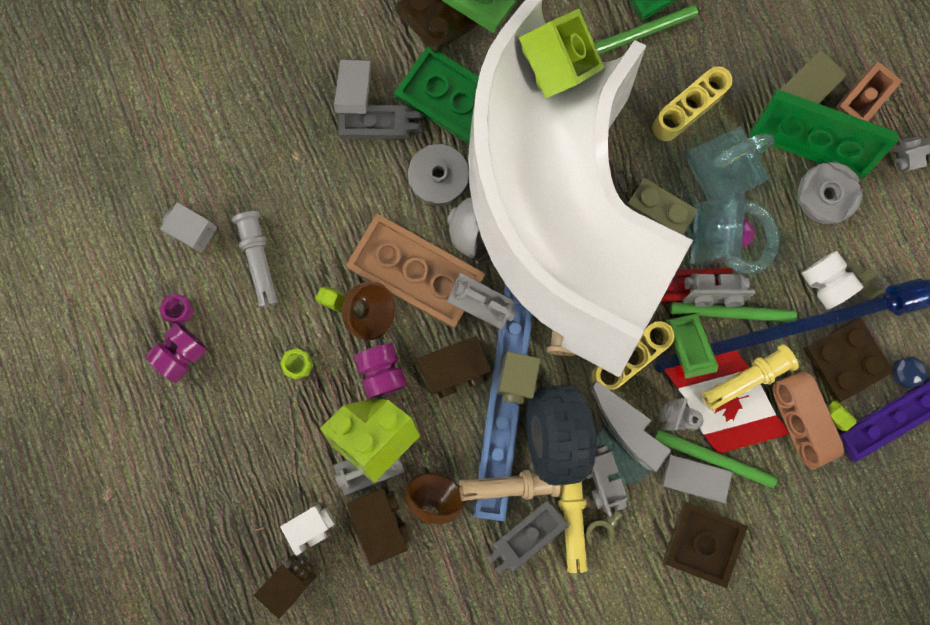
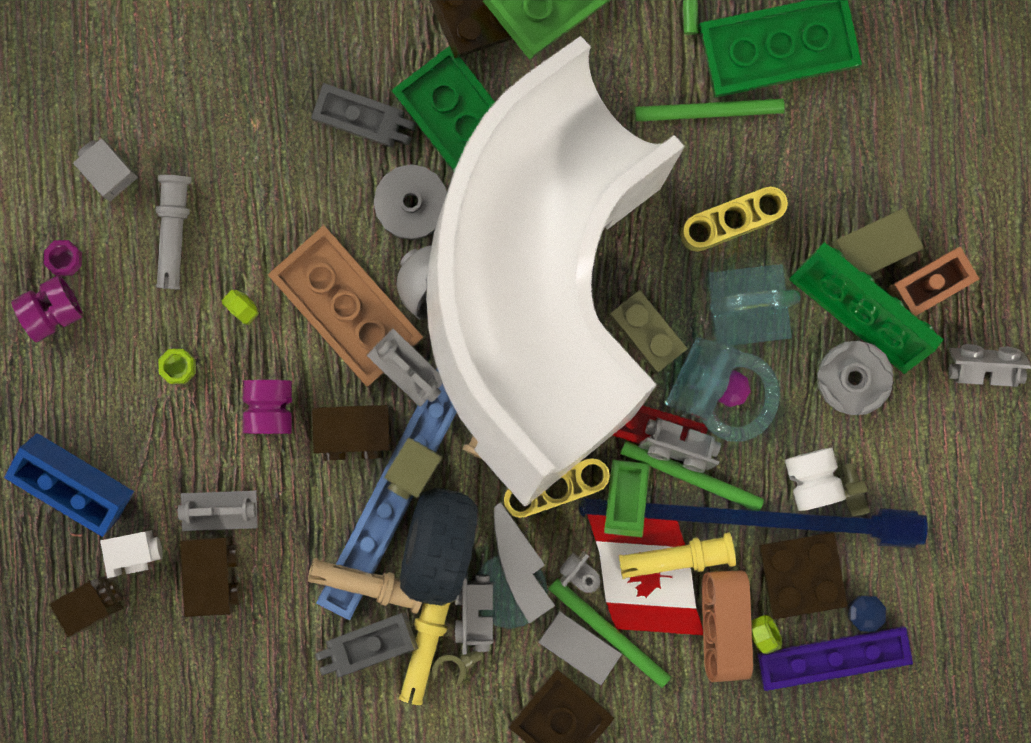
camera: 20 degrees right, 5 degrees up
lime slope [320,398,420,483] -> none
light grey tile [334,60,371,114] -> none
reddish brown piece [342,282,395,340] -> none
reddish brown piece [405,473,465,525] -> none
lime slope [519,9,605,99] -> none
none -> blue brick [4,433,134,537]

